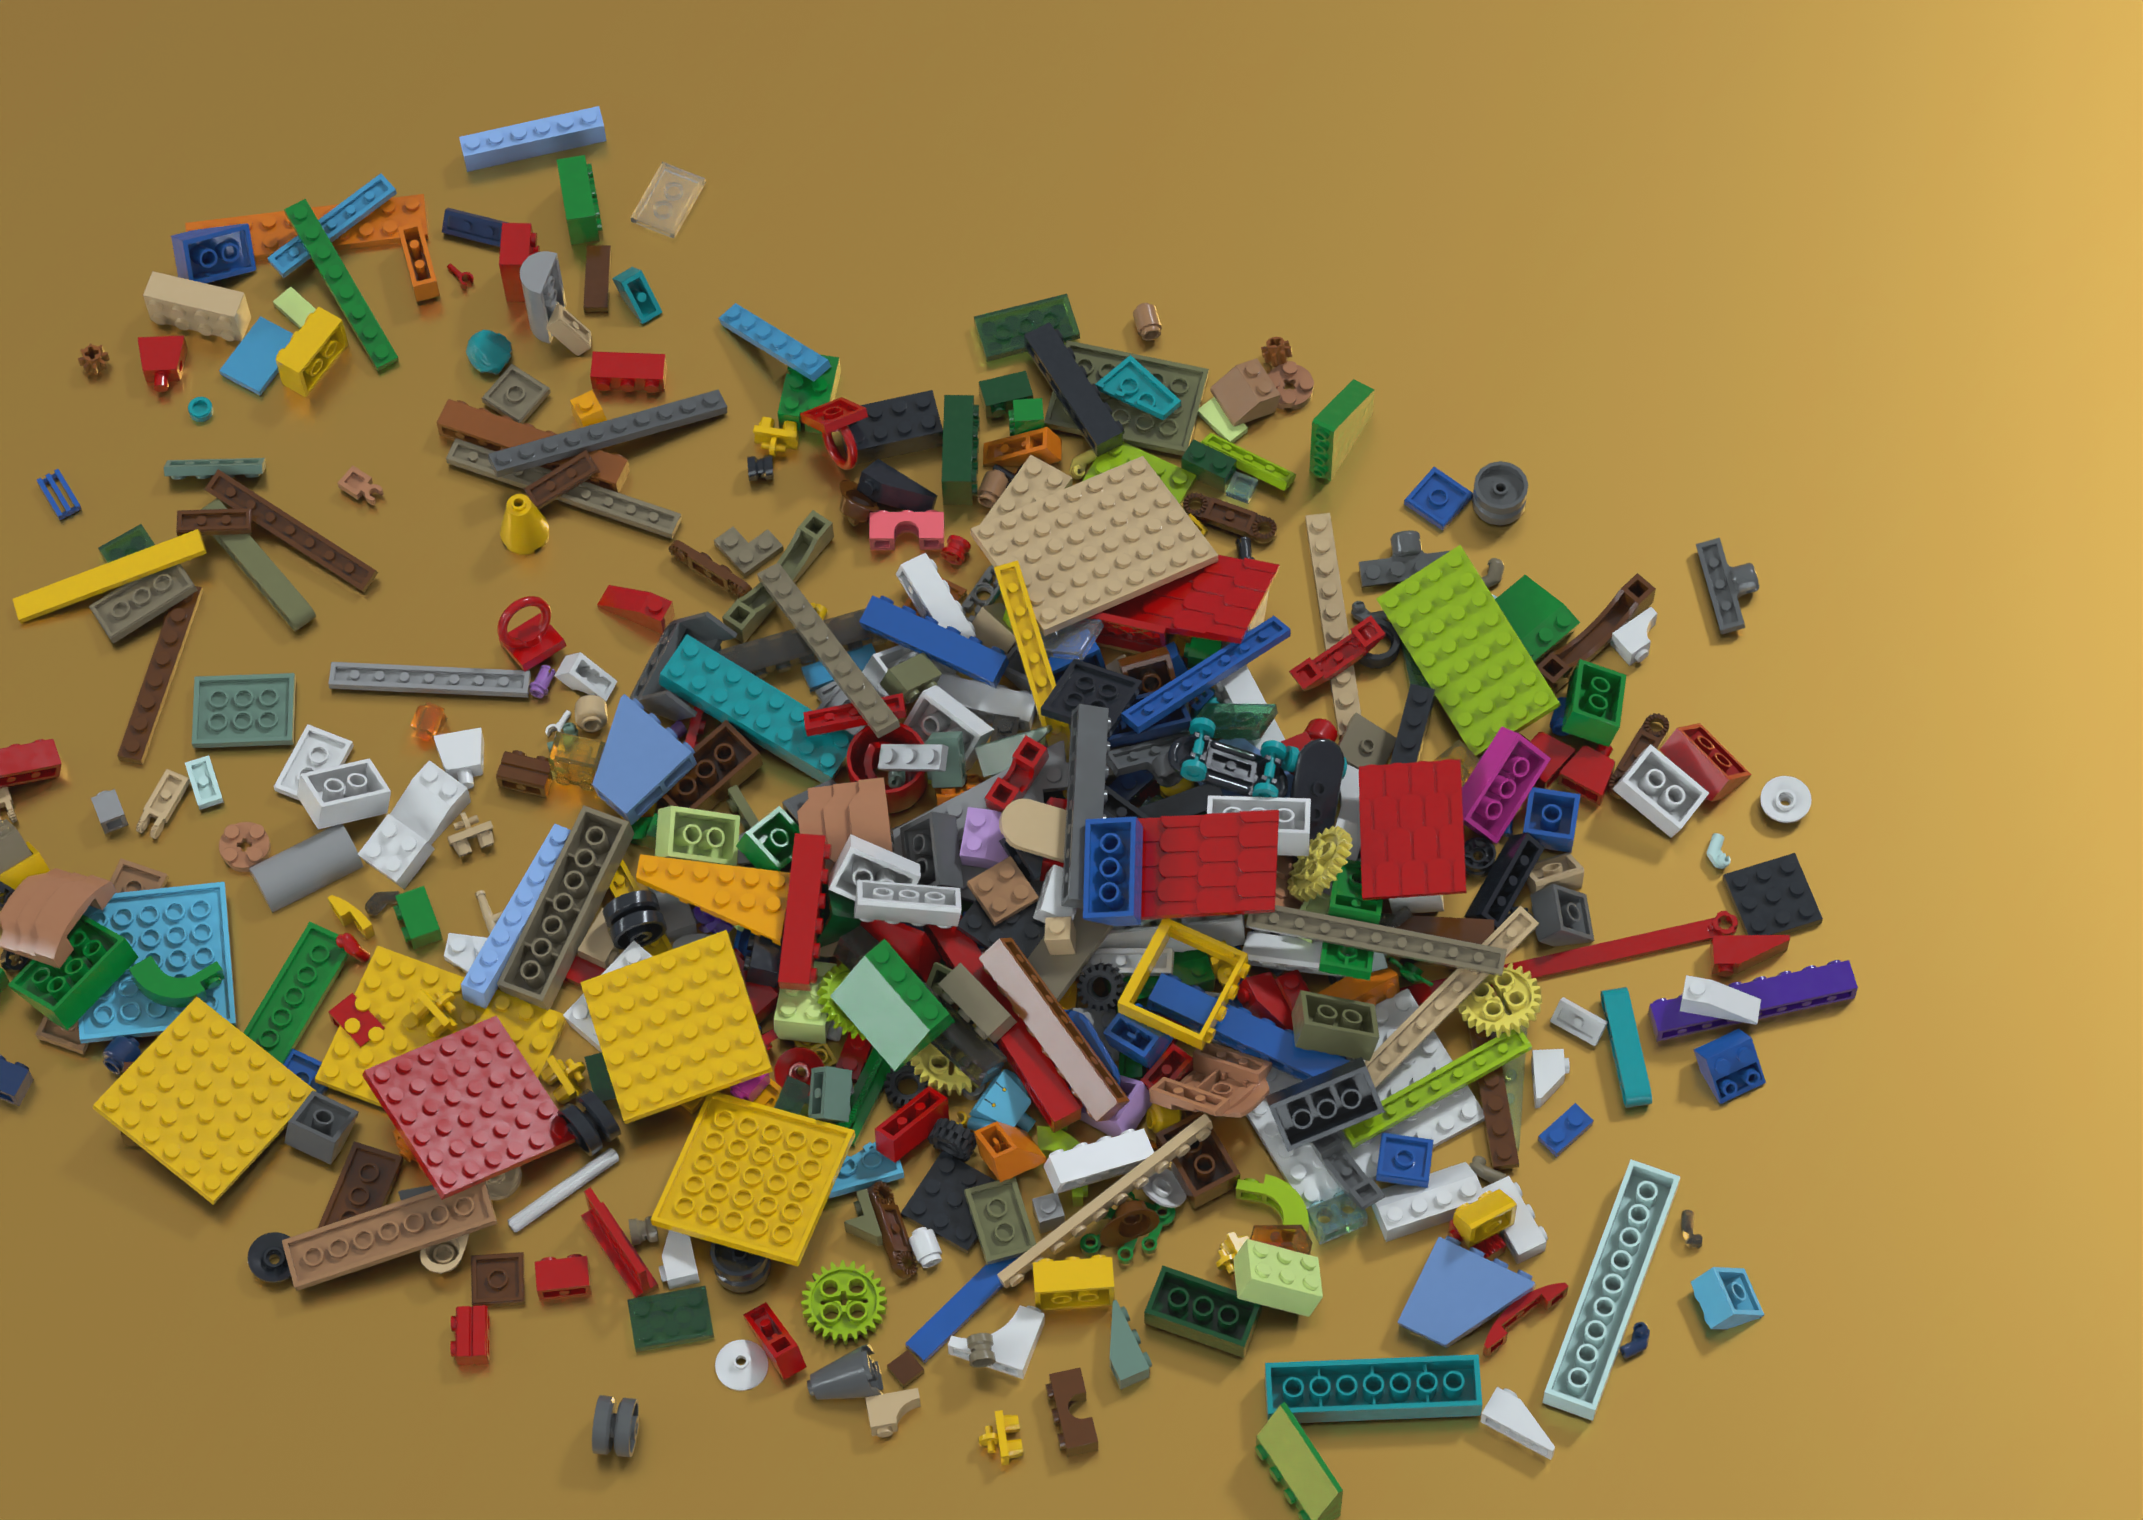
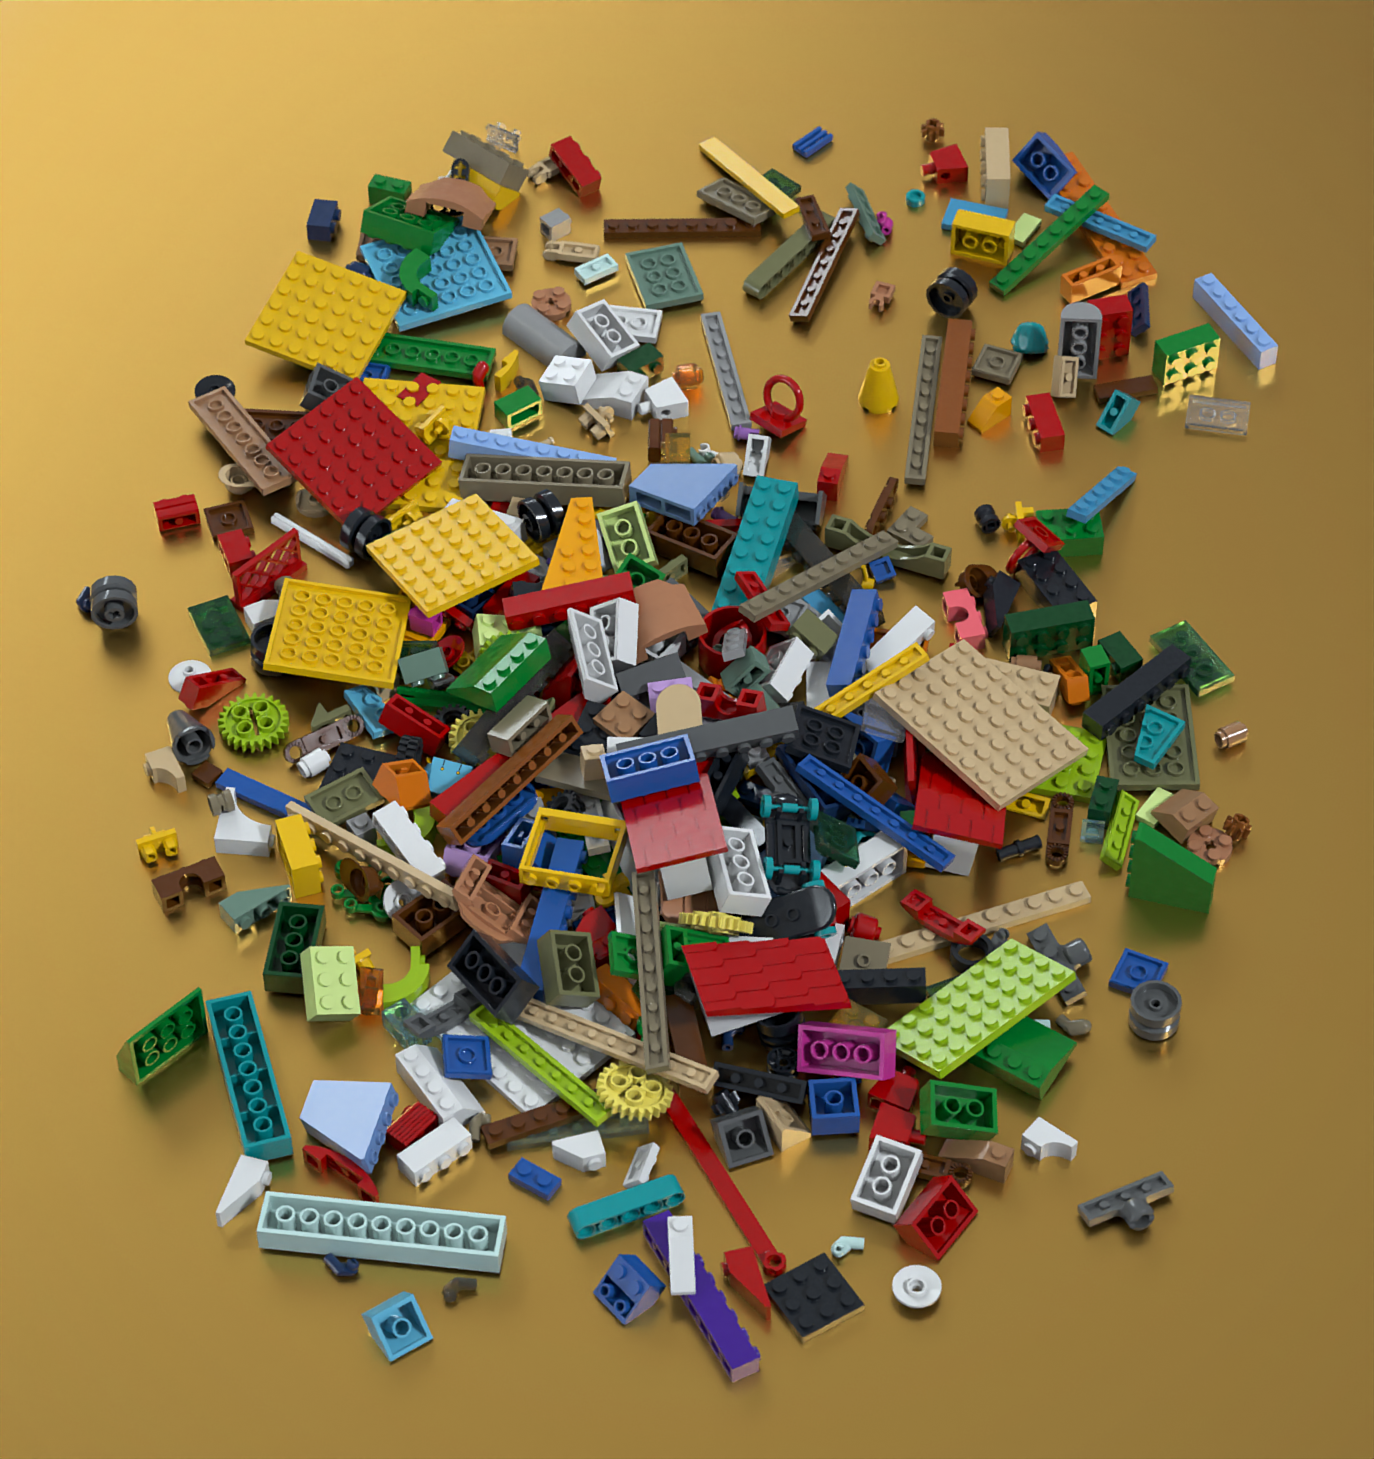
camera: 75 degrees right, 15 degrees down
dark grey plate [488,389,727,478] -> none
reddish brown tile [524,450,600,510] -> none
light yellow arm [1069,449,1097,479] -> none
yellow slope [1453,1189,1517,1248] -> none
reddish brown arch [1537,573,1656,694] -> none
none -> dark blue arm [76,586,91,613]
none -> dark green brick [617,342,664,378]
none -> blue plate [869,556,896,584]
none -> dark pink arm [876,211,893,235]
none -> black wheel [926,267,978,319]
none -> medium nougat slope [938,1139,1014,1184]

